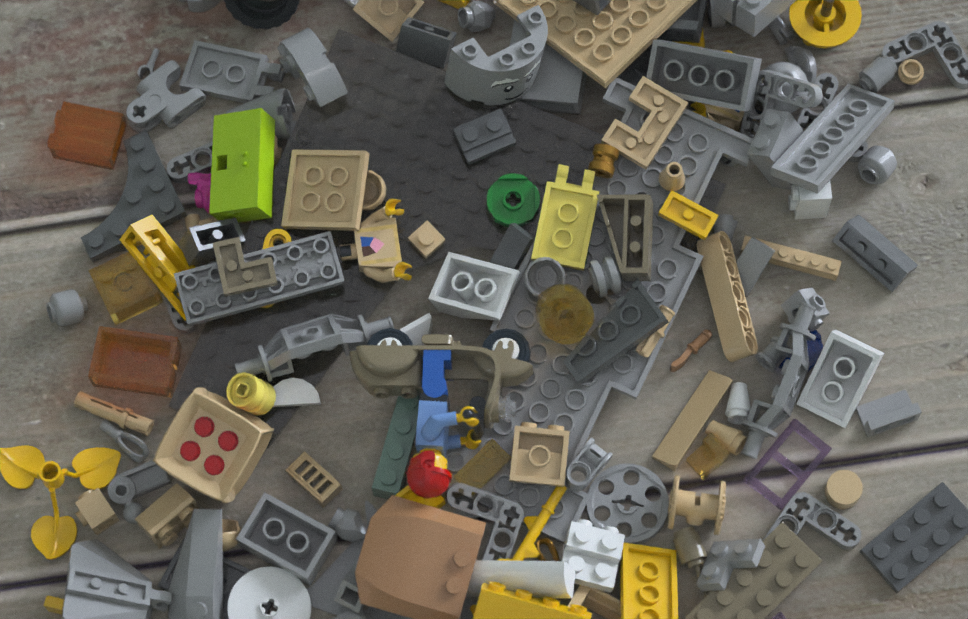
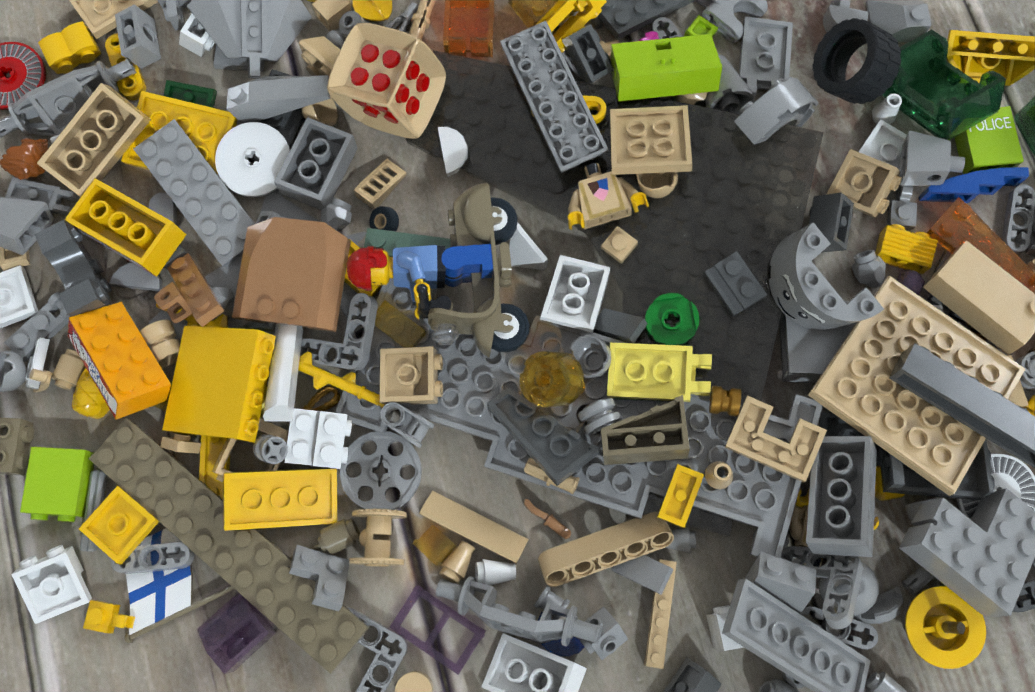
camera: 80 degrees right, 5 degrees up
dark tan plate [213,237,278,297] -> none
light yellow wheel [226,372,276,416] -> none
light grey plate [234,313,394,382] -> none
none -> light grey wheel [253,434,288,464]
none -> black wheel [369,206,399,232]
none -> lime tile [684,15,718,38]

